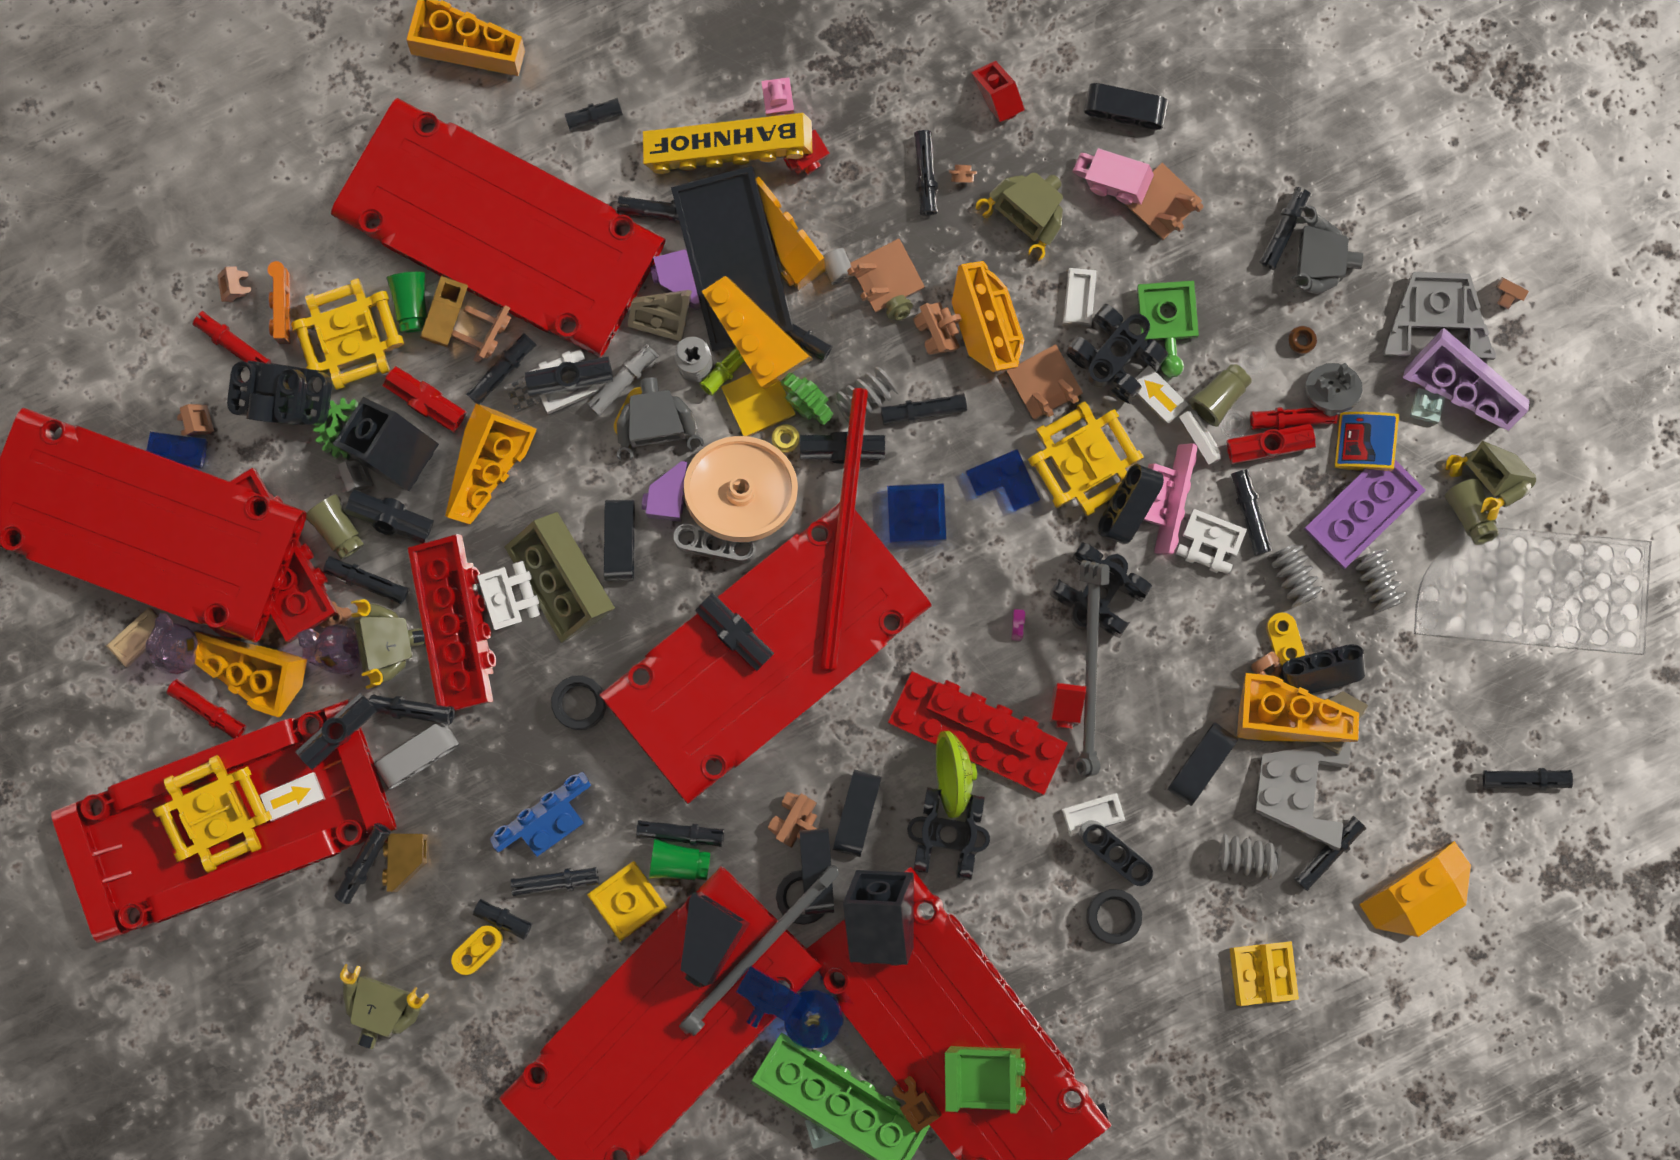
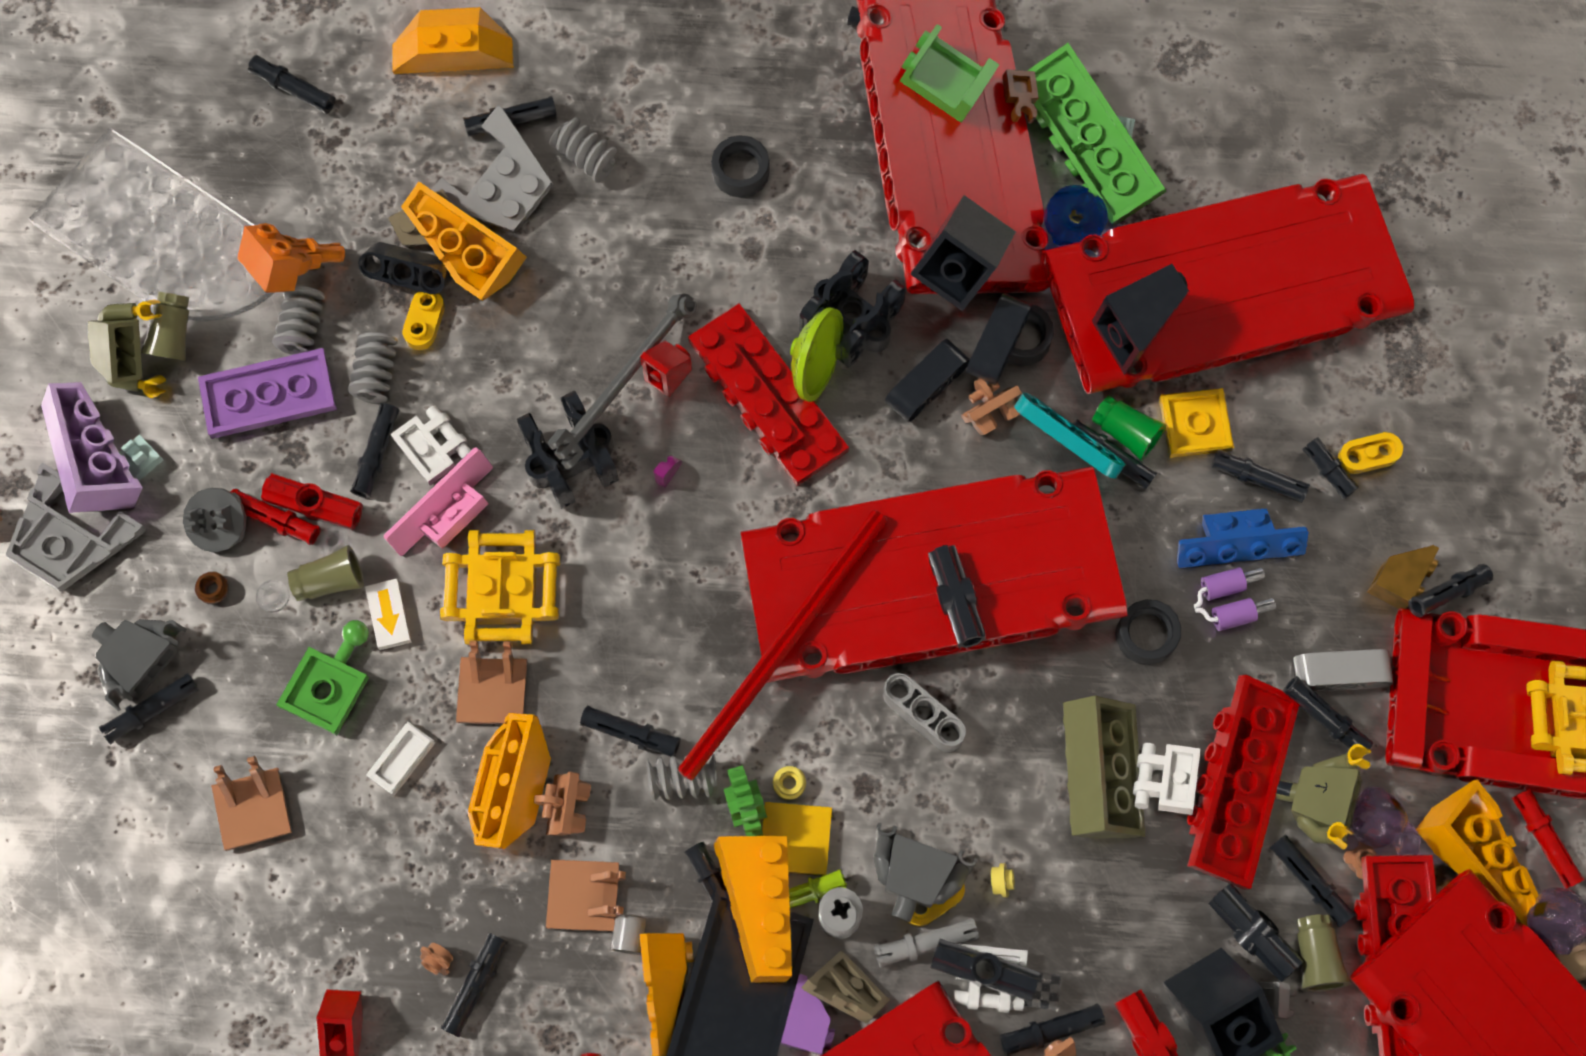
camera: 155 degrees left, 10 degrees down
white tile [260,772,325,822] -> none
black piece [295,693,378,770] -> none
olive torso [340,964,429,1049] -> none
light orange wedge [445,403,537,525] -> none
black beam [604,500,635,581] -> none
medium lavender slope [642,461,688,522] -> none
dark grey hinge [679,865,839,1036] -> none
light nougat dish [684,436,798,542] -> none
clear blue plate [736,966,802,1028] -> none
black piece [800,432,885,464] -> none
olive plate [885,295,913,321] -> none
clear blue plate [887,483,947,543] -> none
clear blue plate [965,449,1040,512] -> none
olive torso [976,173,1063,262] -> none
white tile [1062,793,1125,837] -> none
black piece [1066,304,1168,404] -> none
bright pink brick [1072,148,1154,205] -> none
black beam [1079,820,1153,886] -> none
black beam [1084,83,1168,130] -> none
black beam [1098,464,1164,544] -> none
black beam [1167,722,1238,806] -> none
white tile [1179,410,1224,465] -> none
yellow slope [1229,941,1299,1006] -> none
nougat tile [1251,651,1282,677] -> none
slope [1334,412,1399,472] -> none
none -> orange brick [237,223,345,293]
none -> light yellow plate [991,863,1015,898]
none -> teal beam [1014,392,1125,479]
none -> medium lavender piece [1193,567,1276,631]

